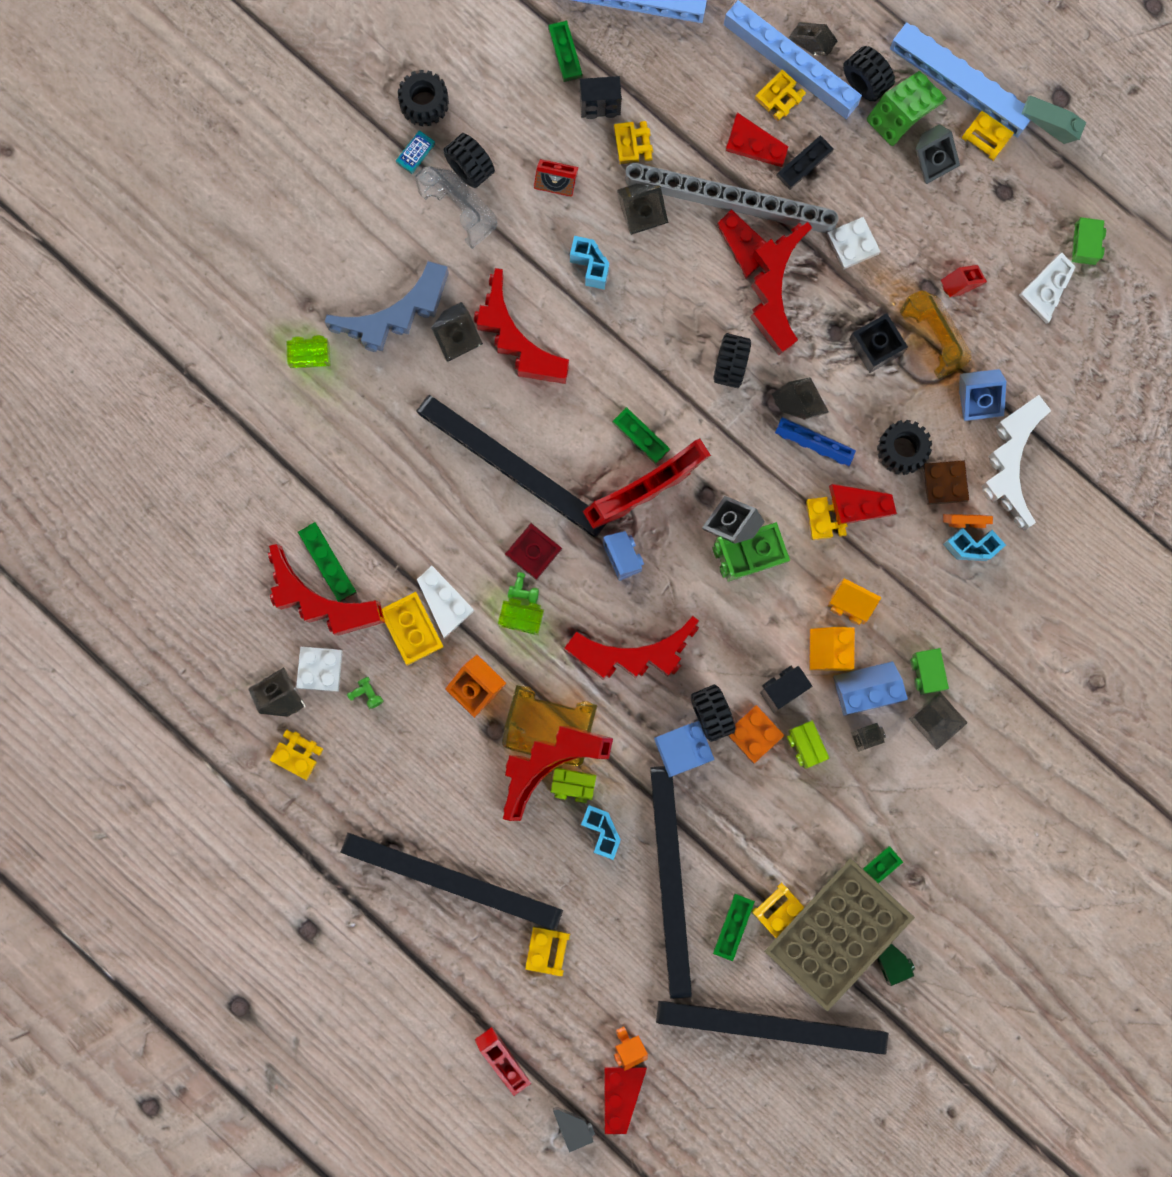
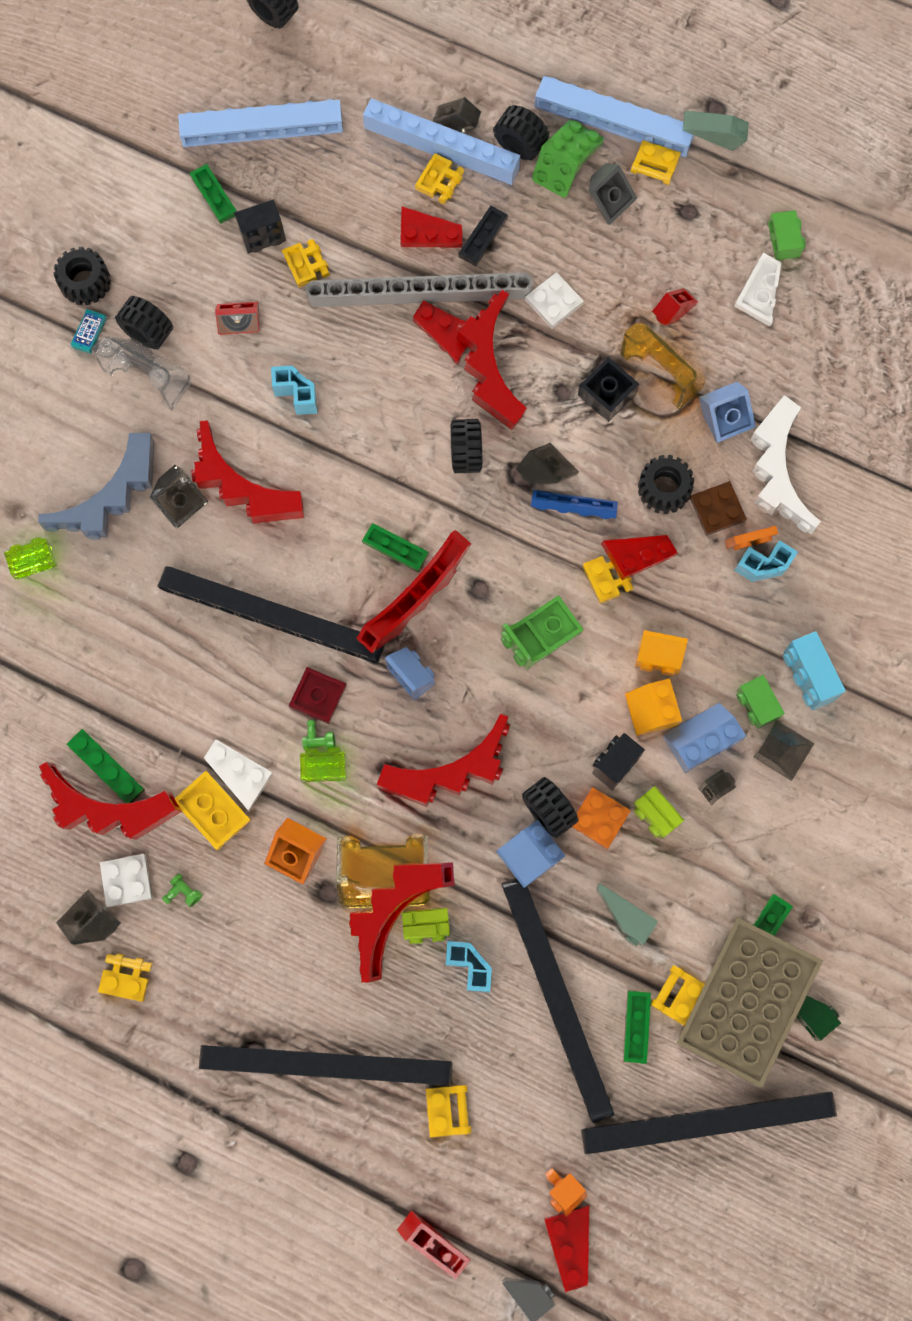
camera: 10 degrees left, 5 degrees down
clear smoke slope [617,184,669,235] -> none
dark grey slope [702,496,765,544] -> none
none -> sand green slope [596,884,658,946]
none -> medium azure brick [783,631,846,711]

